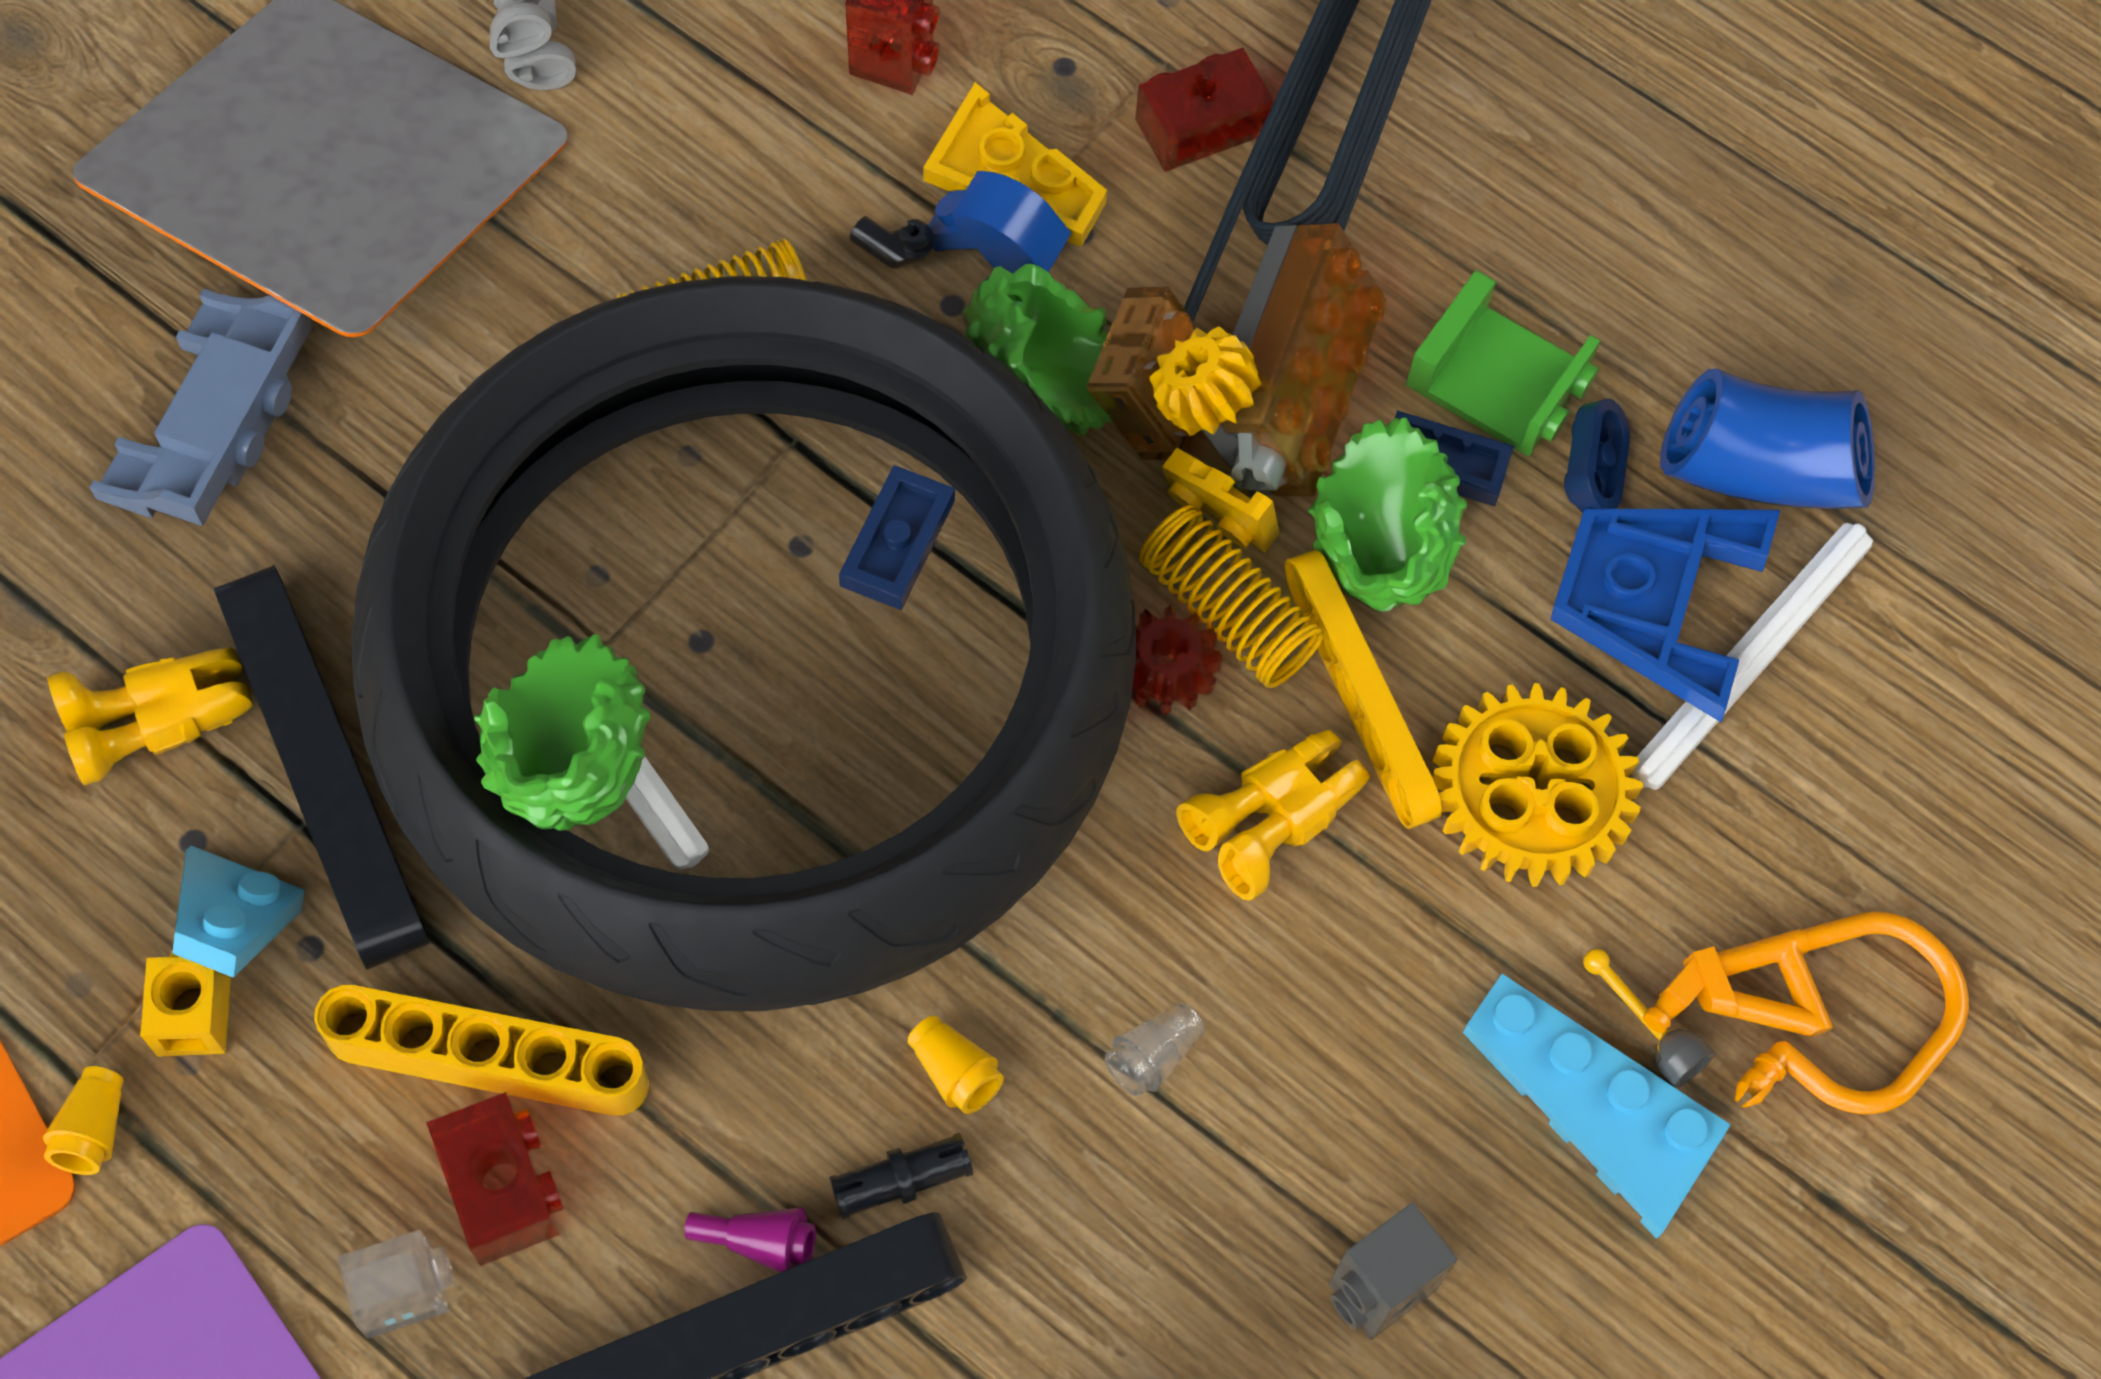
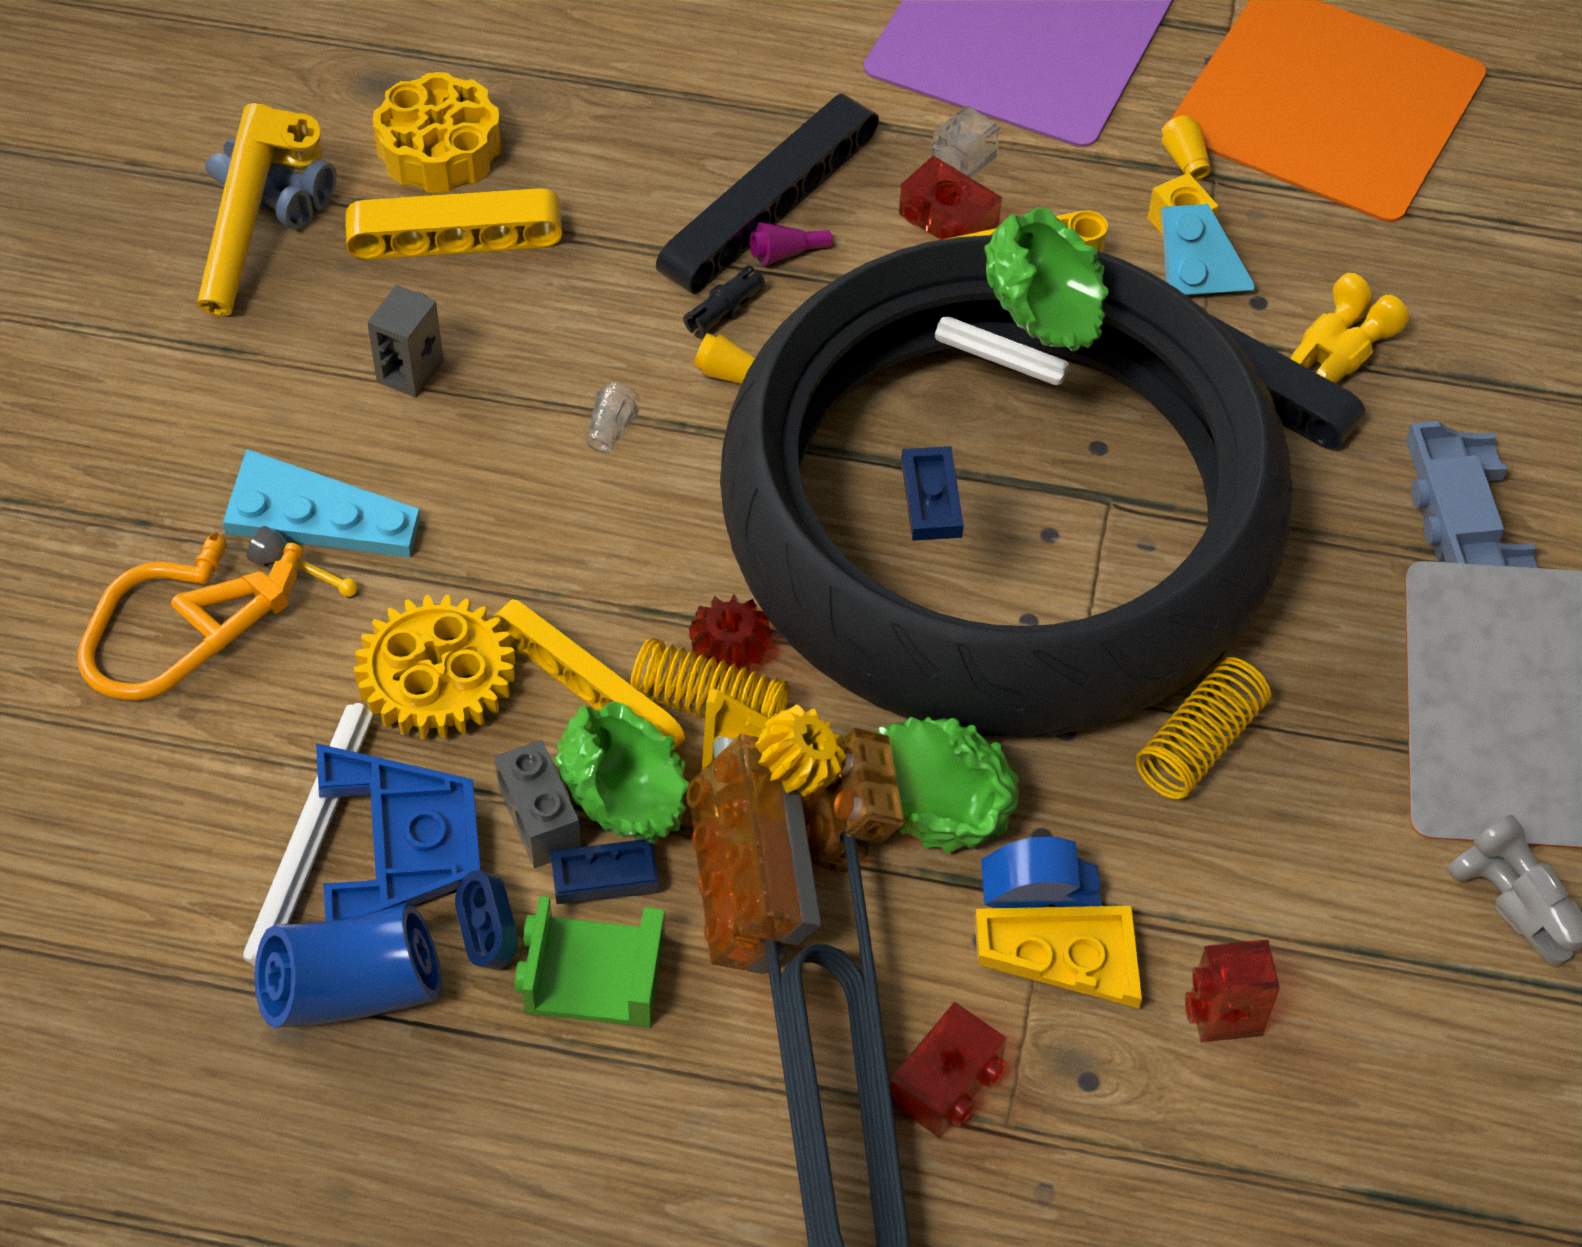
camera: 155 degrees right, 10 degrees down
black arm [850,216,935,269] -> none
yellow piece [1176,730,1370,901] -> none
none -> dark grey brick [494,740,581,868]

